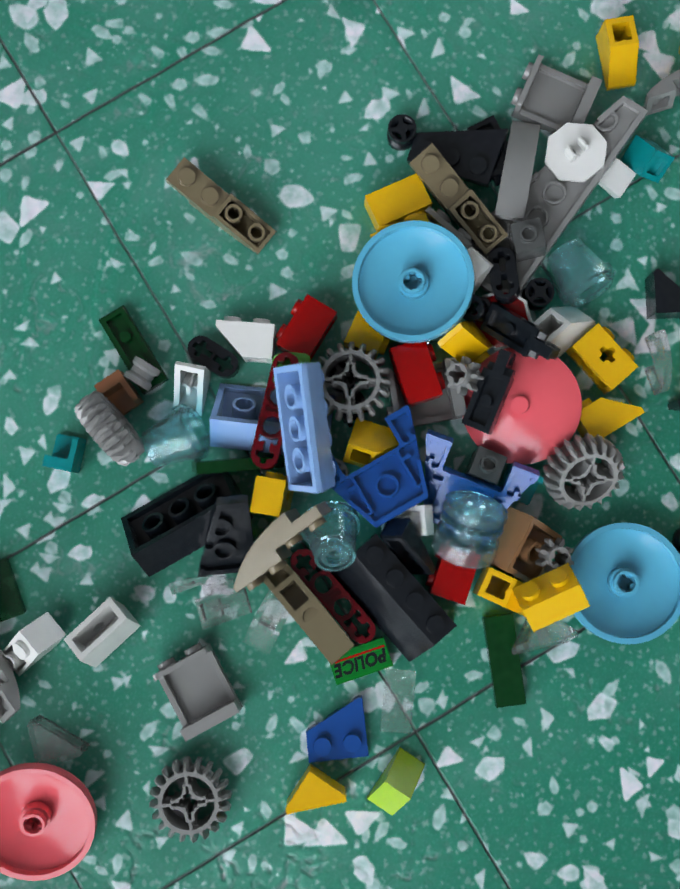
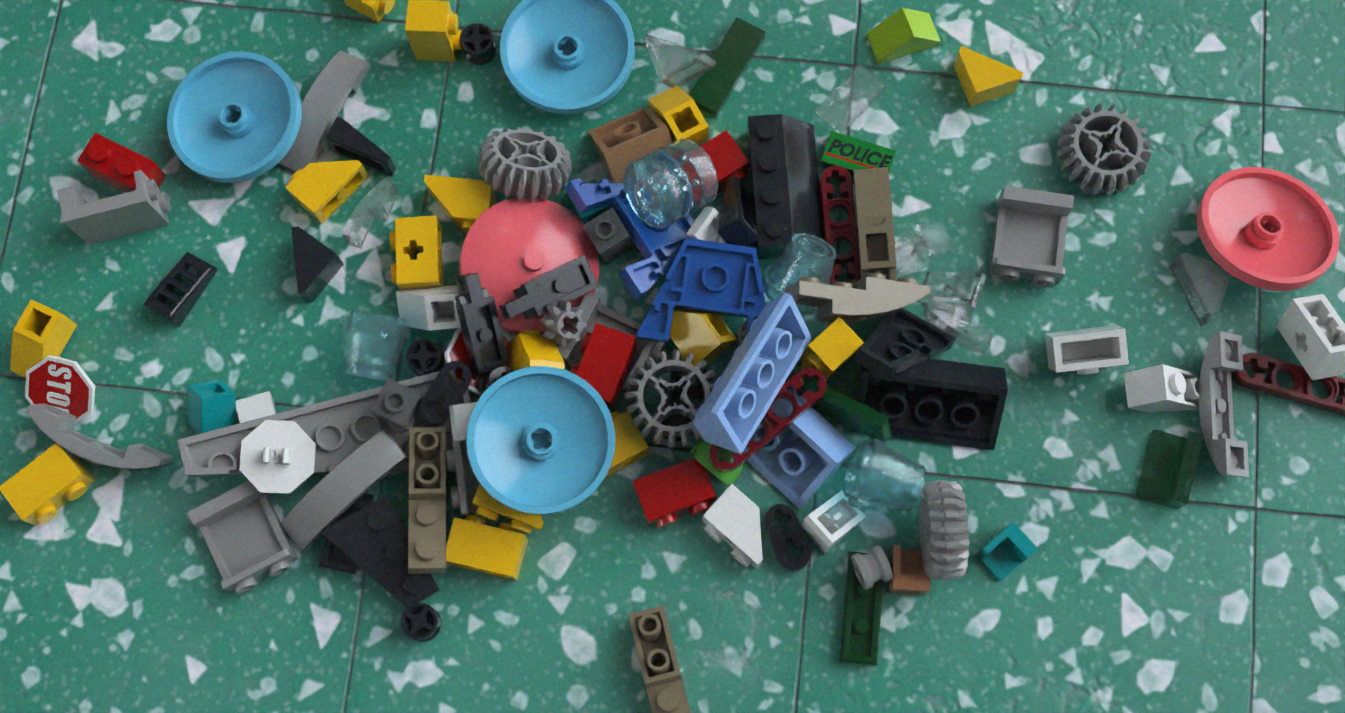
camera: 140 degrees left, 10 degrees down
blue wing [306,695,369,763] -> none
yellow brick [512,563,590,632] -> none
light grey gear [535,538,574,573] -> none
yellow slope [596,15,639,91] -> none

